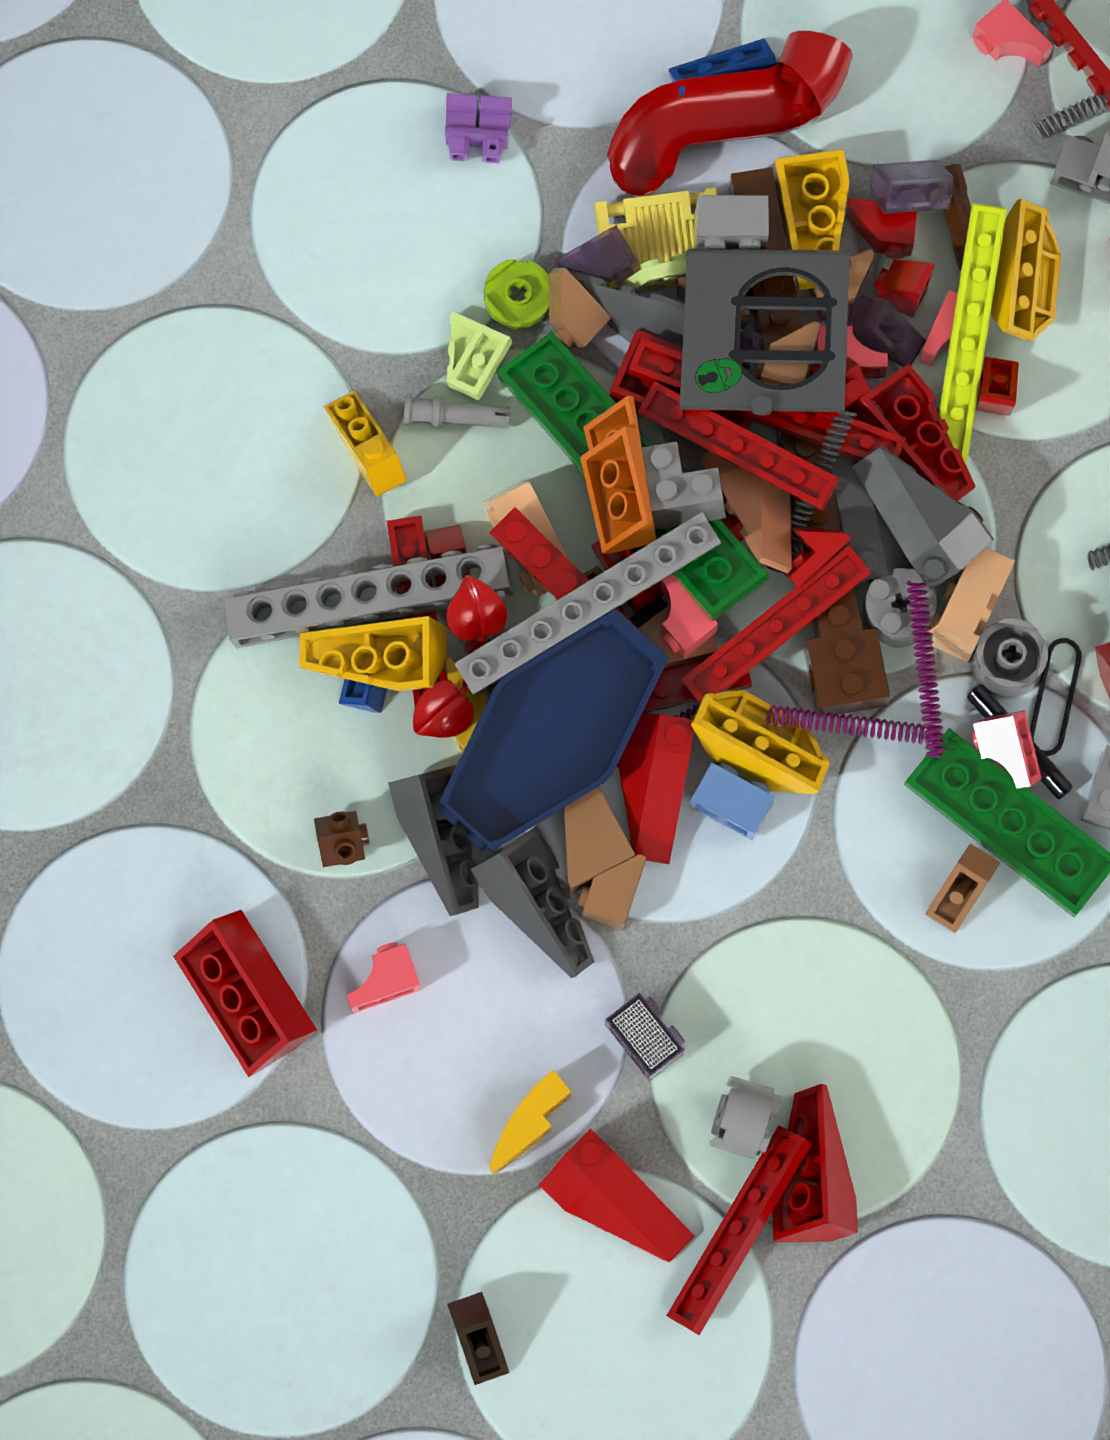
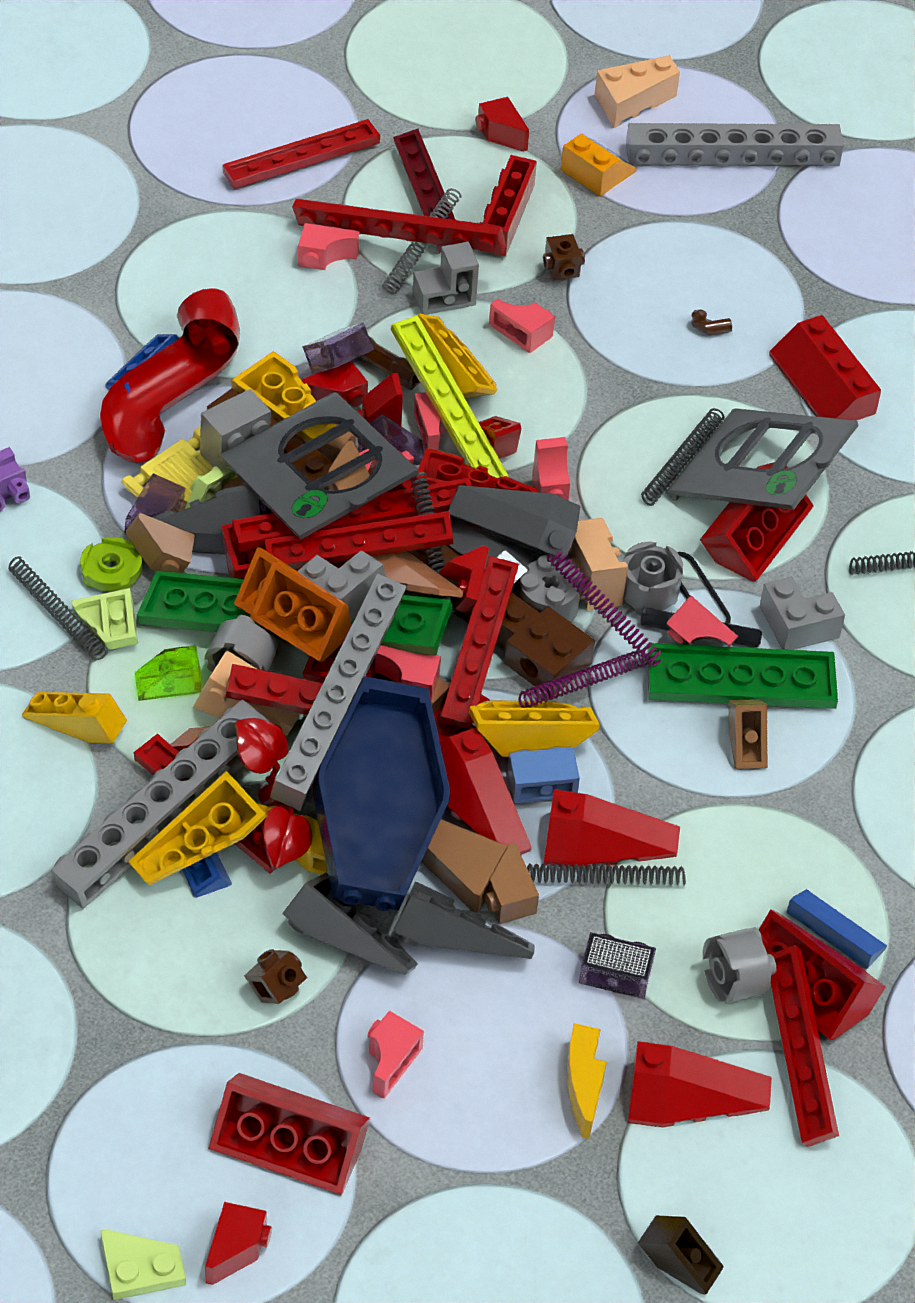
camera: 40 degrees left, 25 degrees down
light grey pin [403,394,510,429] -> none
none -> dark grey piece [8,556,108,660]
none -> yellowish green wing [101,1229,186,1300]
none -> clear neon green slope [134,645,201,701]
none -> light grey brick [205,615,279,674]
none -> red slope [205,1202,272,1285]
none -> dark grey piece [527,863,686,885]
none -> coral arch [532,437,570,500]
none -> red wedge [544,789,680,869]
none -> blue slope [787,889,887,969]

